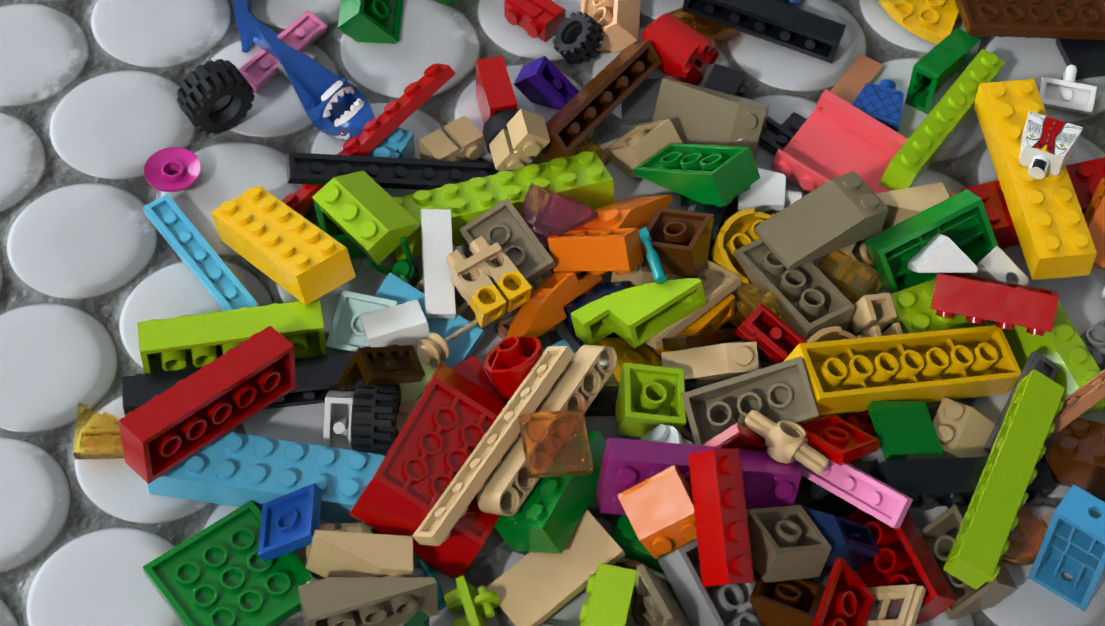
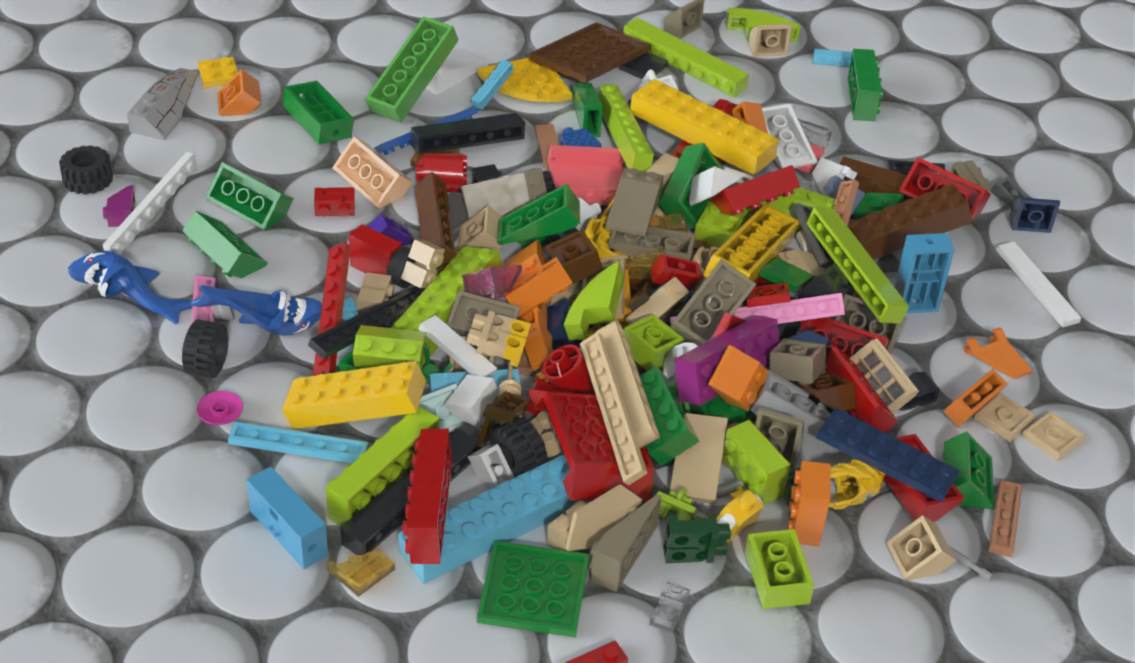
camera: 45 degrees left, 10 degrees down
blue plate [258,483,322,562] -> none
clear orange plate [518,409,594,479] -> none
black tyre [553,11,604,64] -> none
teal piece [639,227,667,284] -> none
red slope [688,448,756,587] -> none
tan axle [745,410,829,475] -> none
tan piece [851,292,903,338] -> none
white torso [1019,111,1083,179] -> none
none -> dark azure brick [246,466,328,569]

